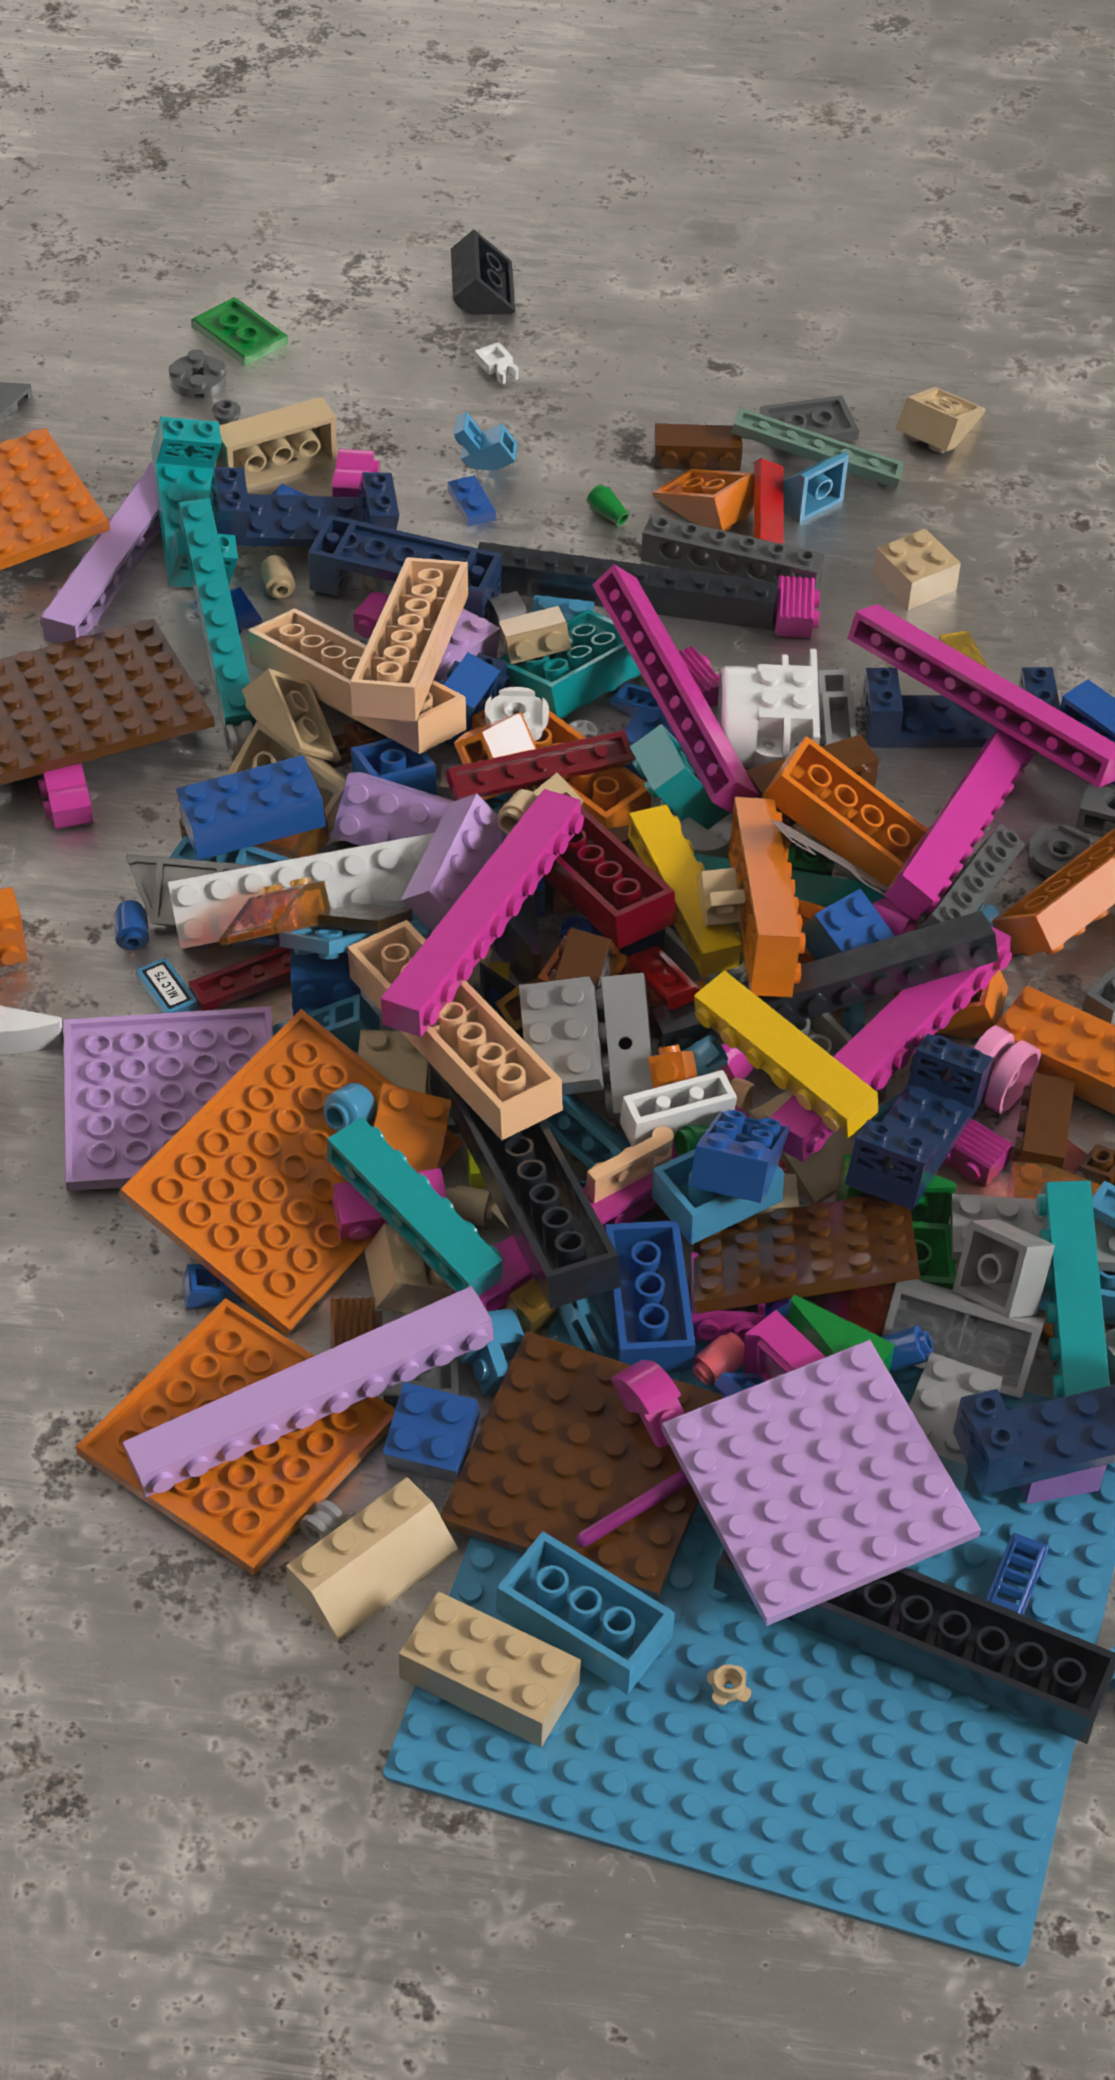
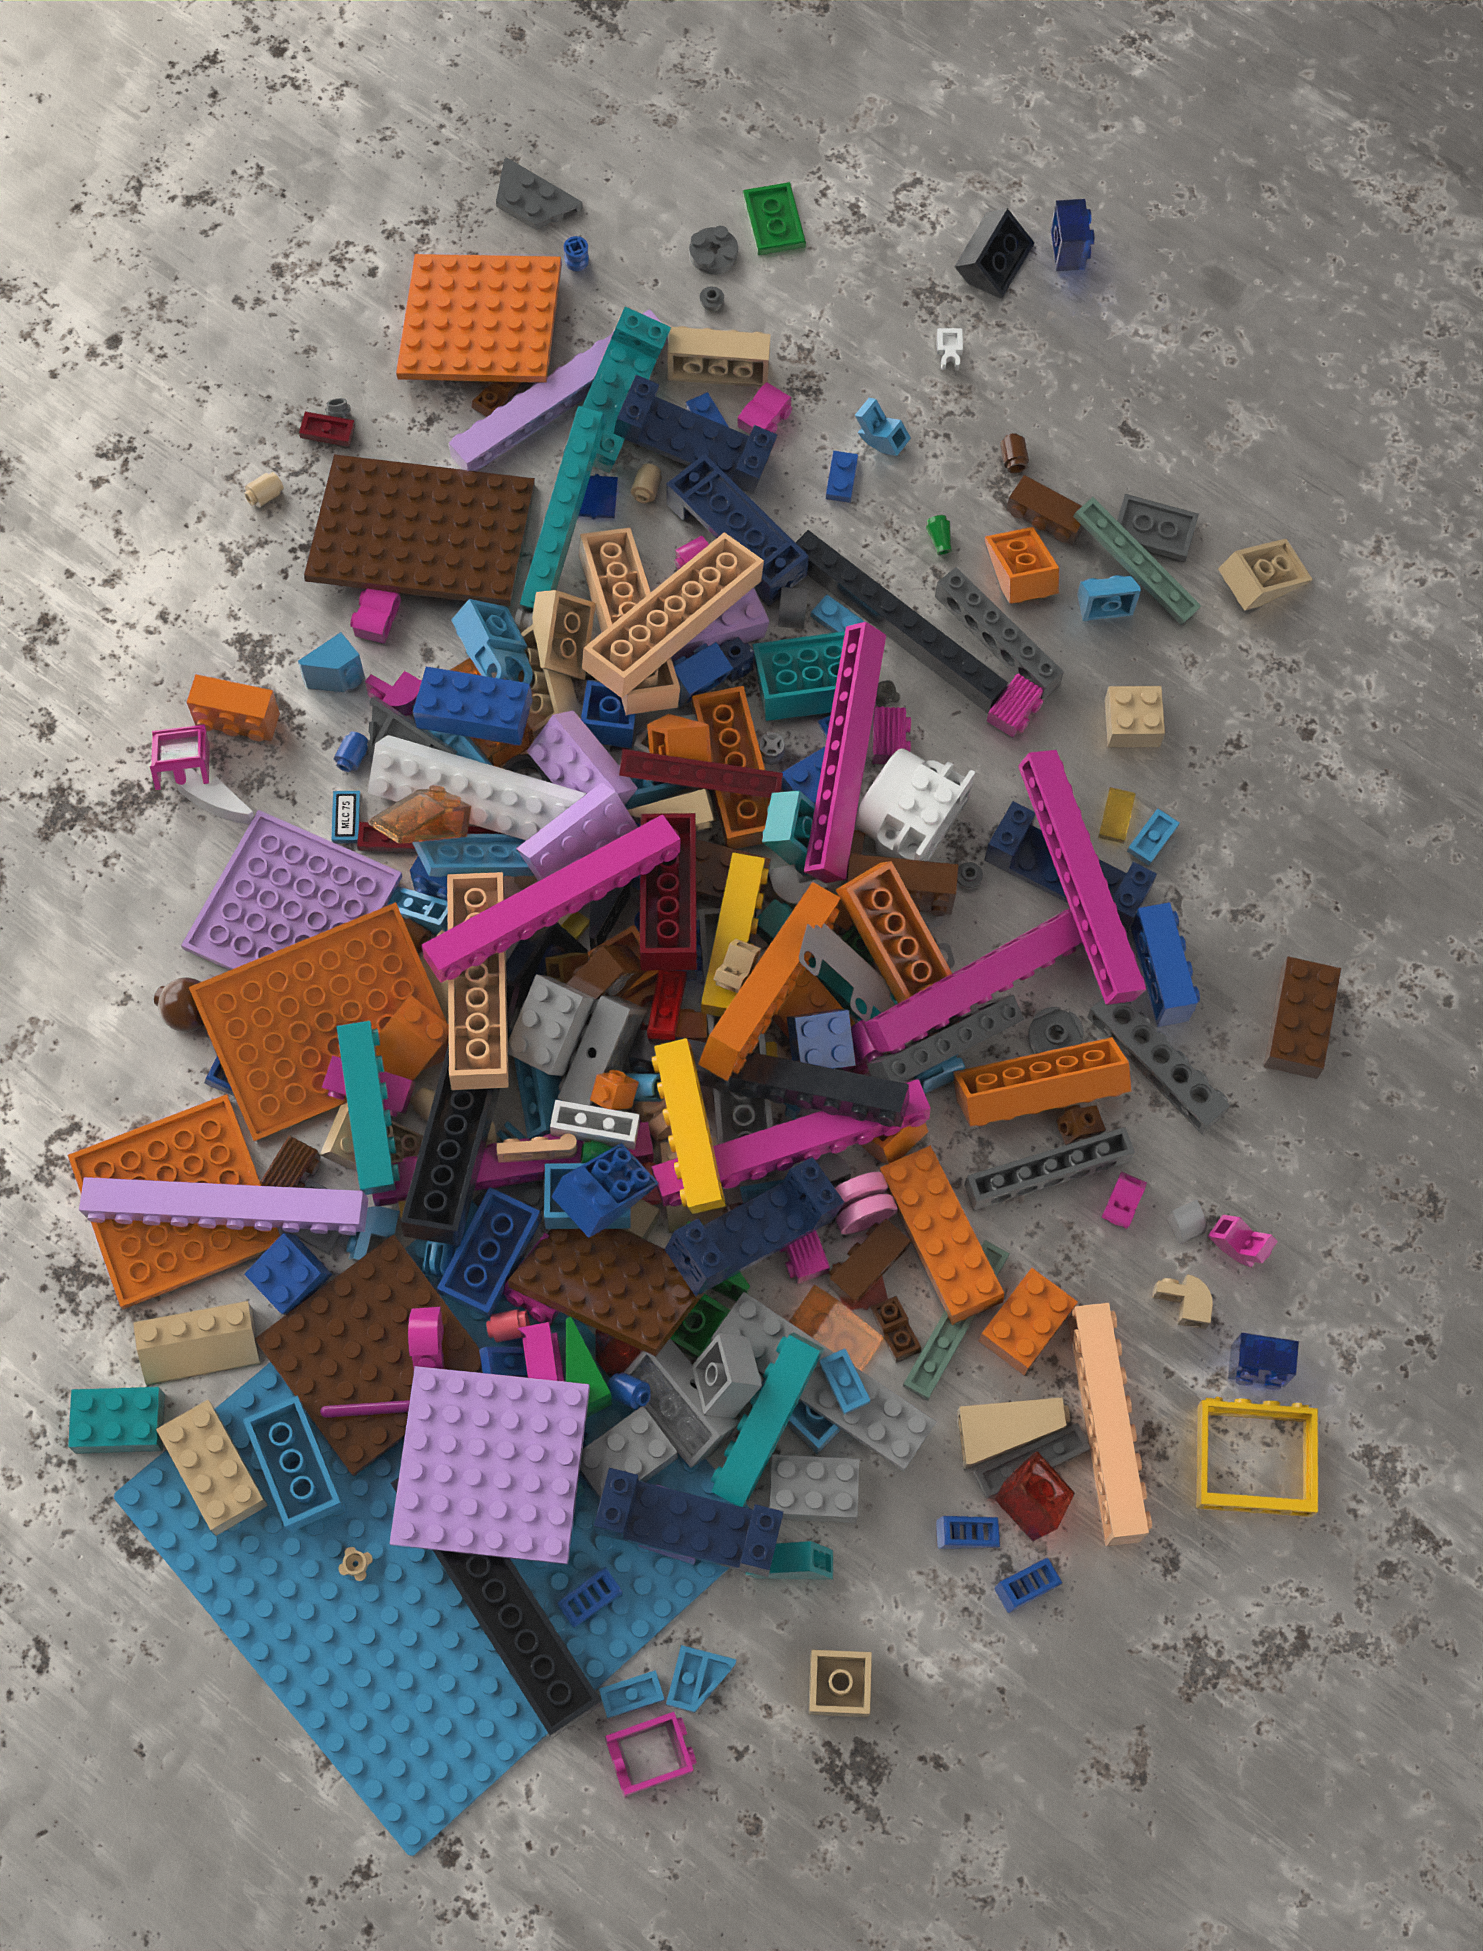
camera: 30 degrees right, 20 degrees up
light grey wheel [299,1499,348,1545] -> none
dark brown tile [318,903,413,934] -> none
dark azure head [324,1083,377,1132] -> none
white plate [485,687,549,741] -> none
tan brick [498,789,538,835] -> none
tan piece [499,606,571,664] -> none
red tile [754,458,784,544] -> none
light grey slope [818,669,857,745] -> none
none -> teal brick [68,1387,165,1454]
none -> reddish brown brick [154,977,204,1032]
none -> dark azure slope [298,632,365,693]
none -> dark pink brick [365,670,422,716]
none -> dark azure brick [451,599,533,684]
none -> reddish brown slope [471,381,522,417]
none -> blue wheel [564,236,589,271]
none -> reddish brown brick [1000,433,1029,473]
none -> clear blue brick [1050,199,1095,271]
none -> dark azure plate [1127,808,1180,866]

